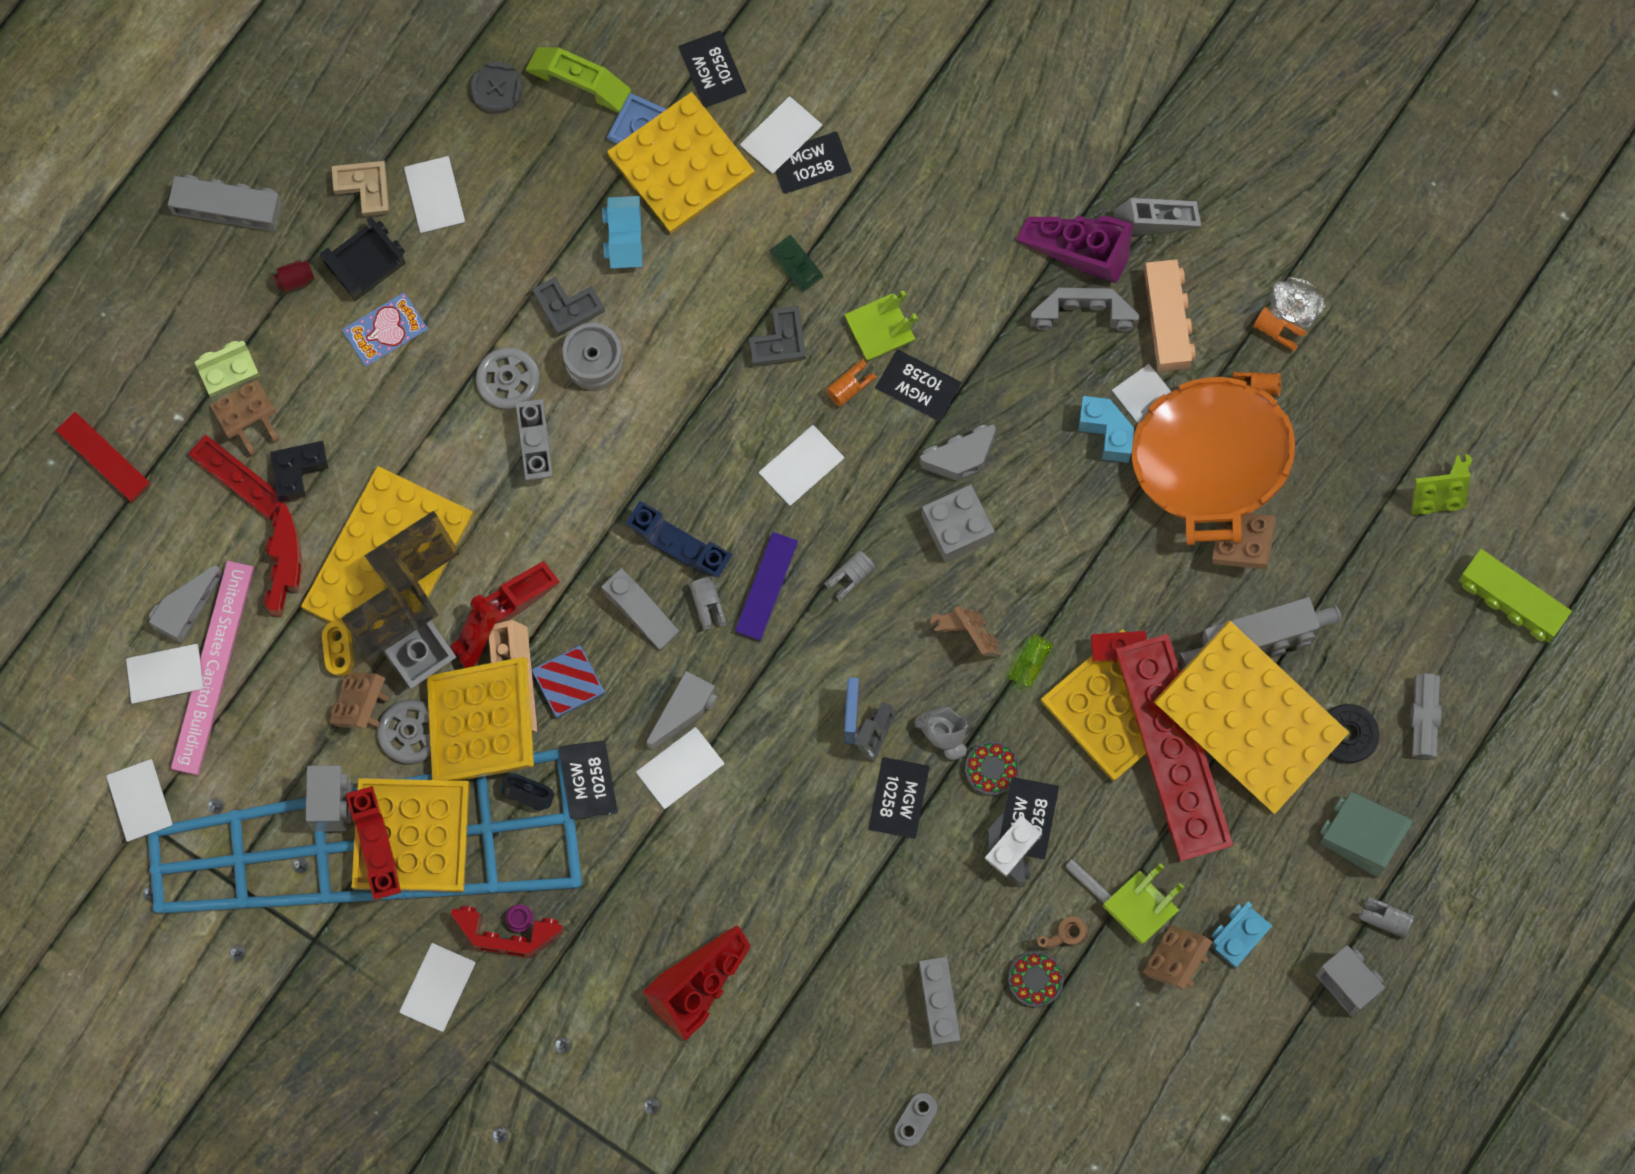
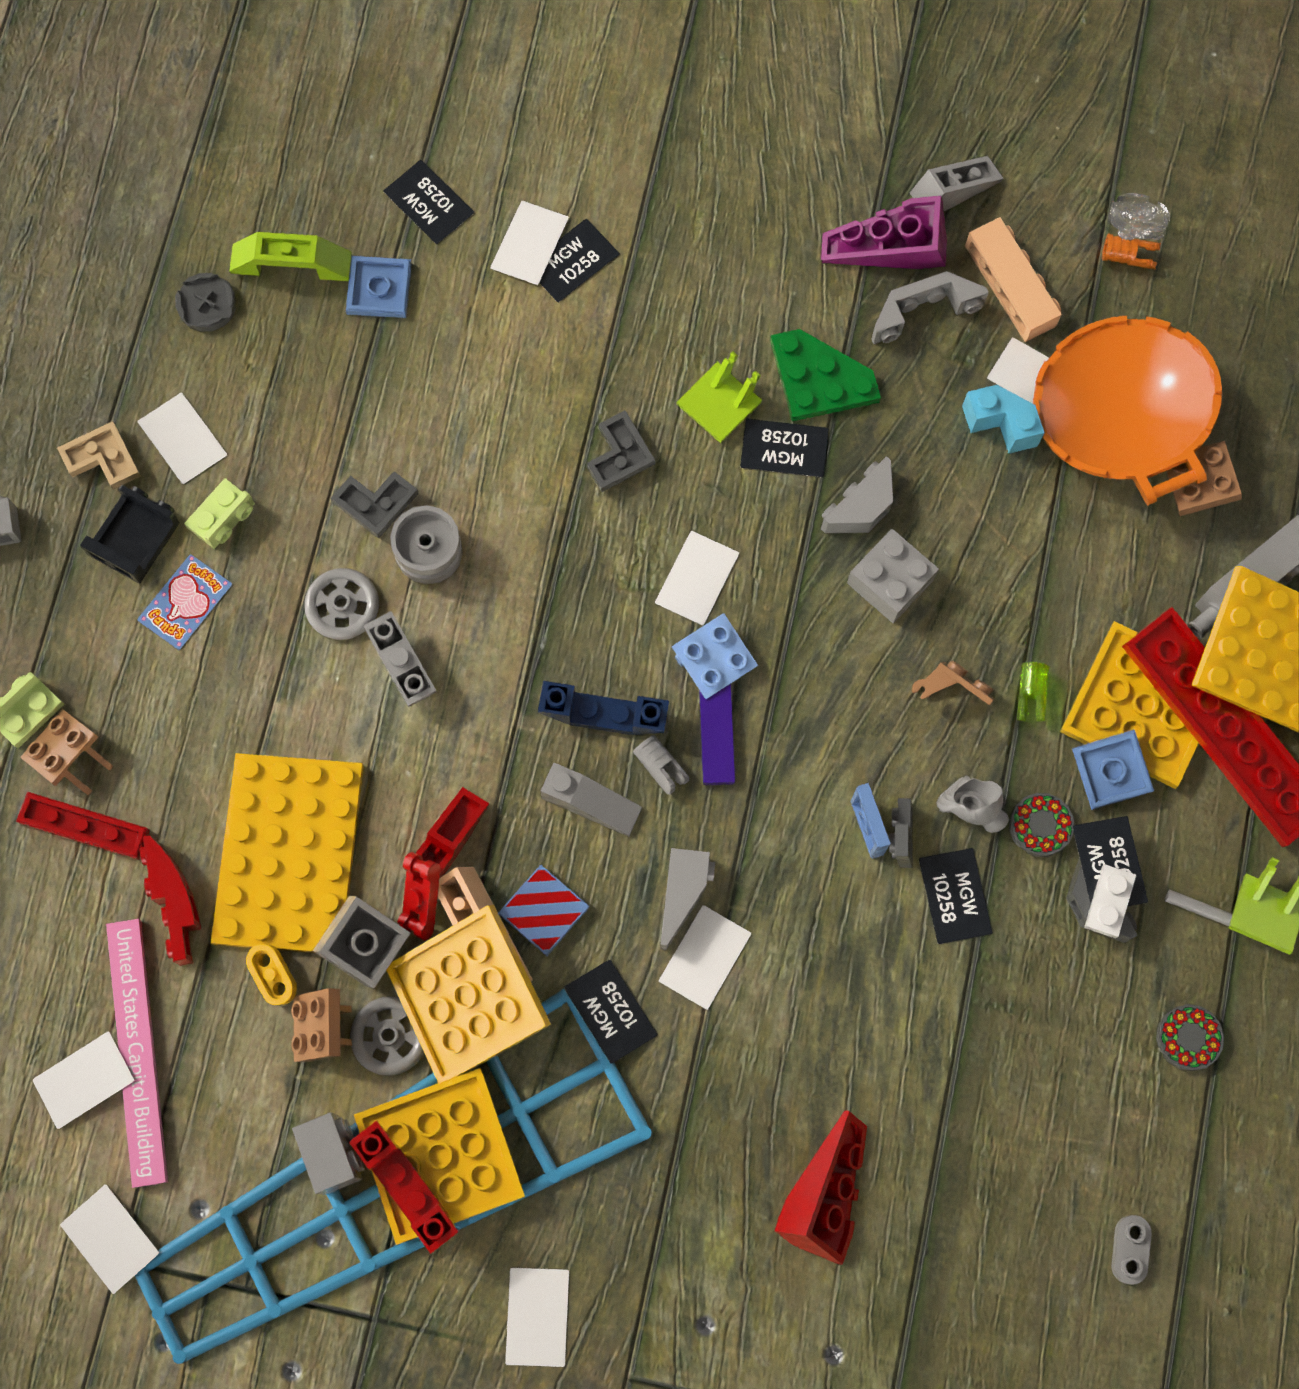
camera: 25 degrees left, 0 degrees up
light grey slope [149,565,223,644] -> none
black plate [270,441,329,502] -> none
dark red brick [273,260,315,293] -> none
clear smoke bracket [341,511,460,661] -> none
red slope [451,906,564,958] -> none
black plate [499,773,554,810] -> none
magenta plate [506,905,534,933] -> none
medium azure brick [602,196,643,268] -> none
yellow plate [607,92,755,235] -> none
clear green plate [770,235,823,293] -> none
light grey hinge [824,550,876,601] -> none
orange hinge [826,359,877,407] -> none
light grey brick [919,957,960,1049] -> none
medium nougat plate [1037,916,1088,950] -> none
red plate [1090,631,1147,663] -> none
orange hinge [1232,372,1281,397] -> none
none -> yellowish green bracket [184,478,255,549]
none -> light blue hinge [671,613,758,699]
none -> green plate [770,329,881,422]
none -> medium blue tile [1072,729,1154,810]

